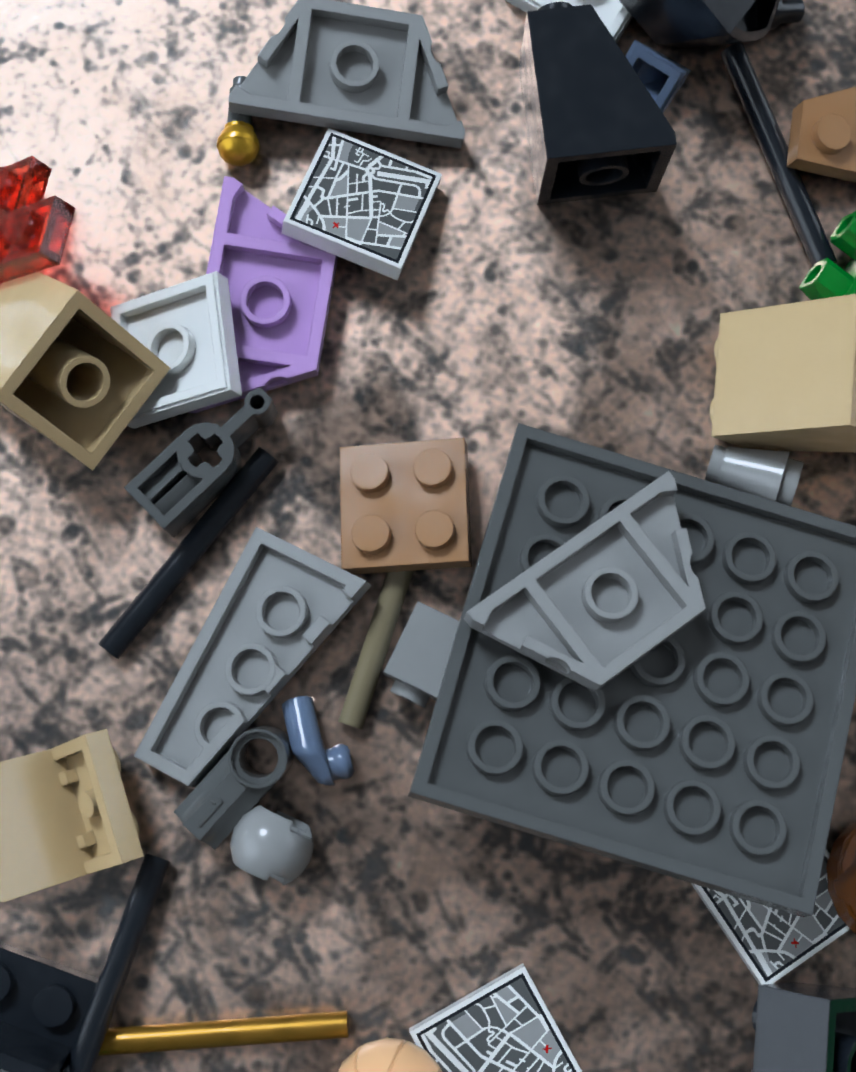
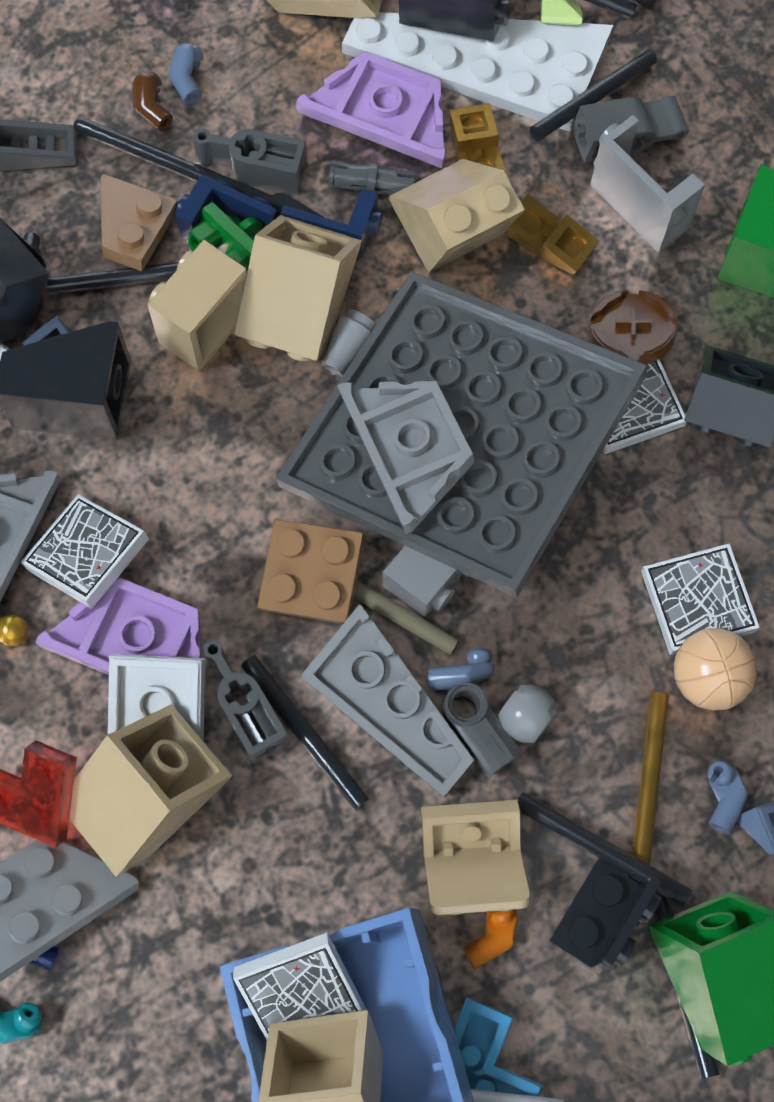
camera: 75 degrees left, 10 degrees down
none -> tan piece [147,240,247,371]

